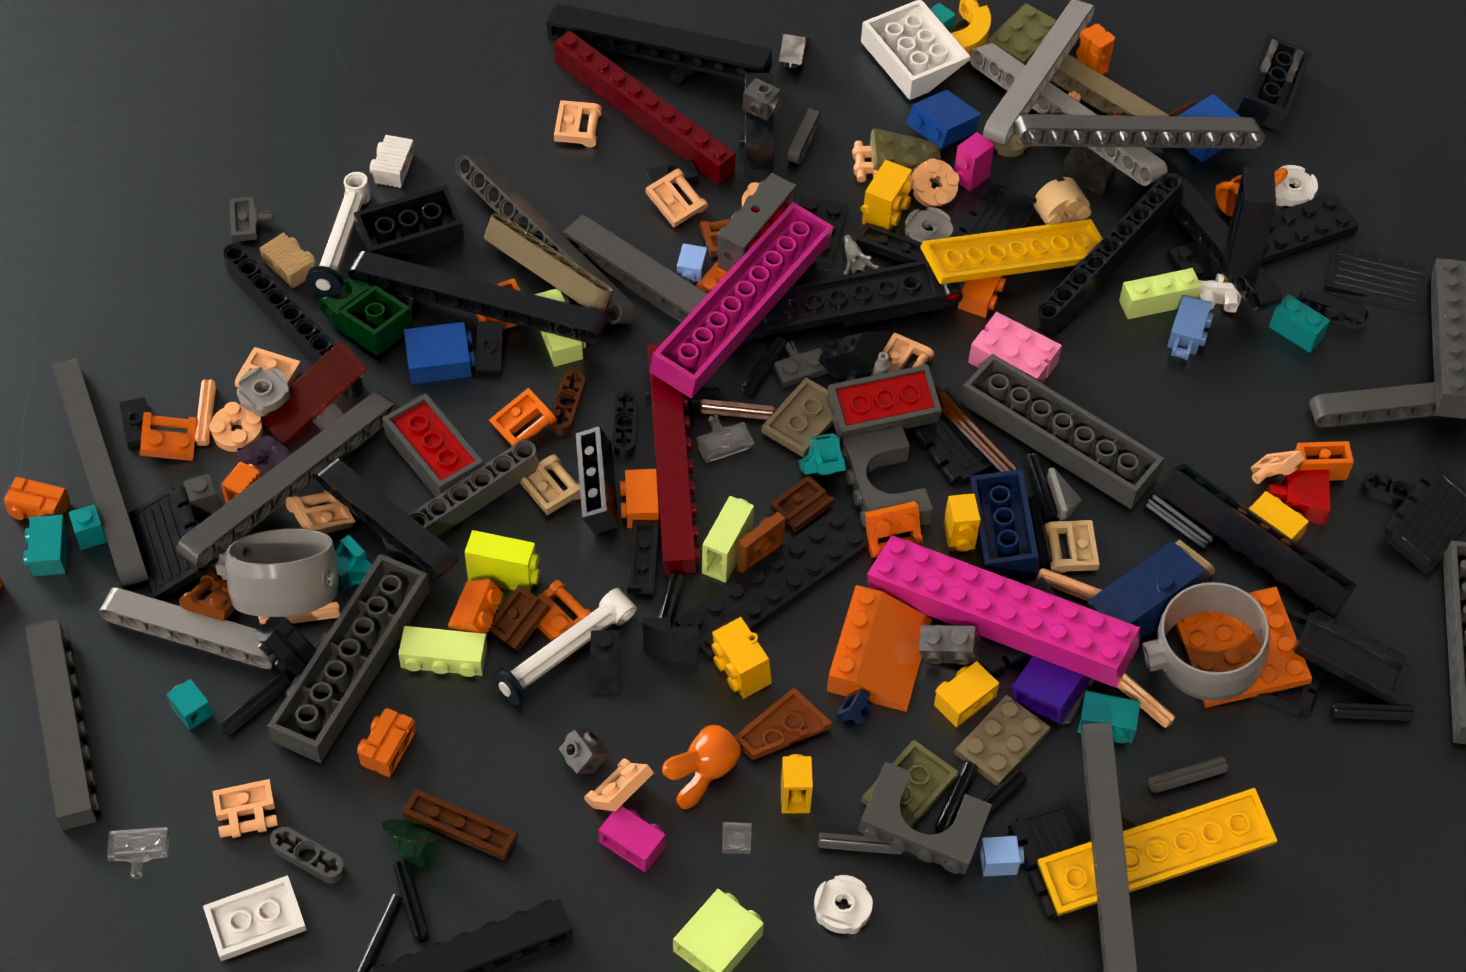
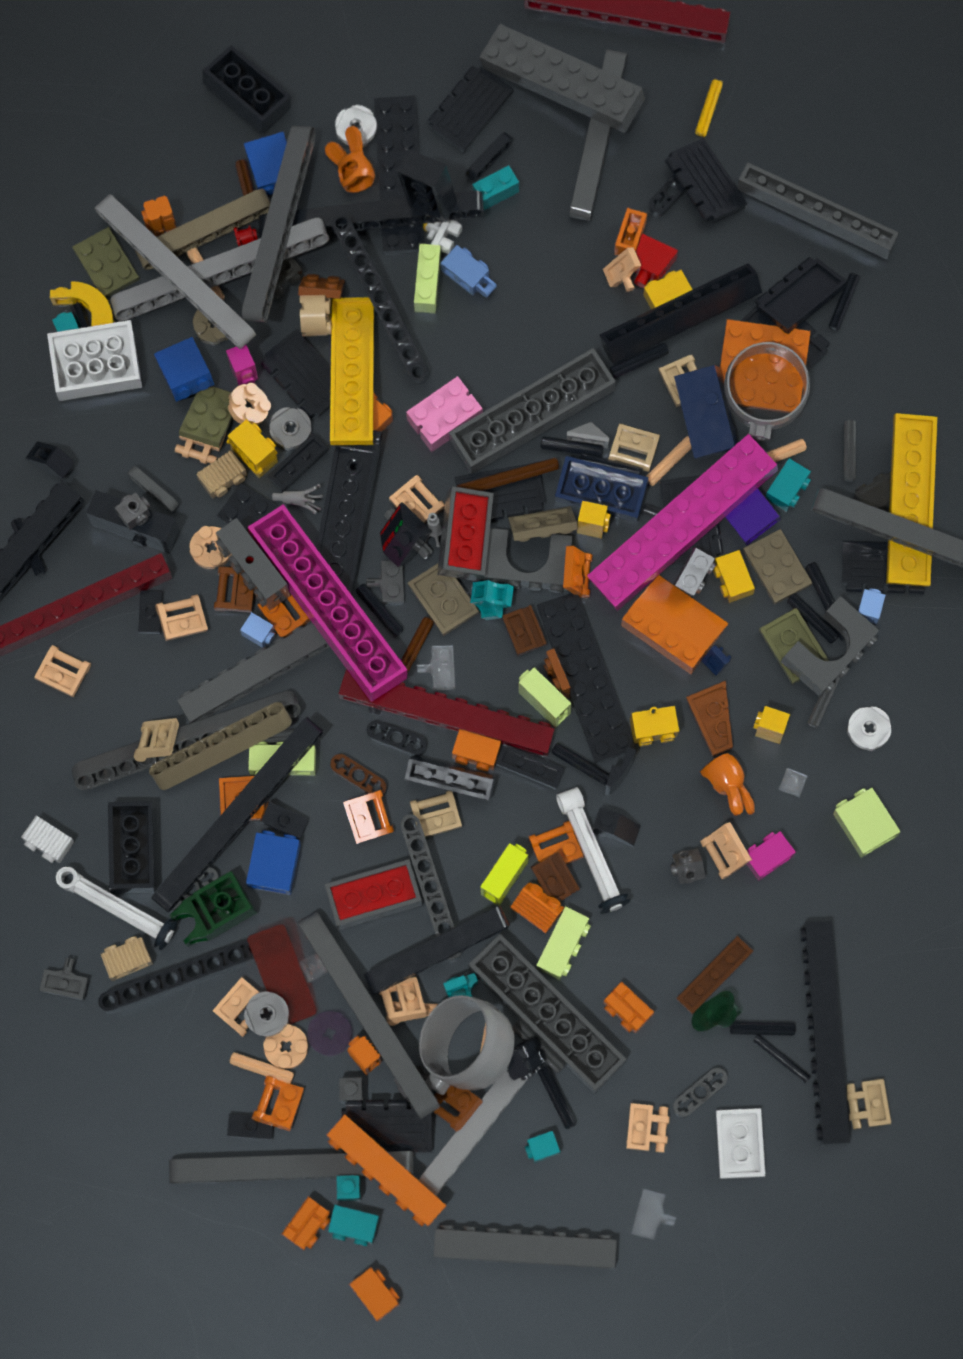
camera: 65 degrees left, 20 degrees up
none -> tan plate [134,718,179,762]
none -> tan brick [196,450,247,499]
none -> dark orange plate [298,274,345,299]
none -> orange brick [327,1115,447,1226]
none -> dark tan plate [508,506,578,542]

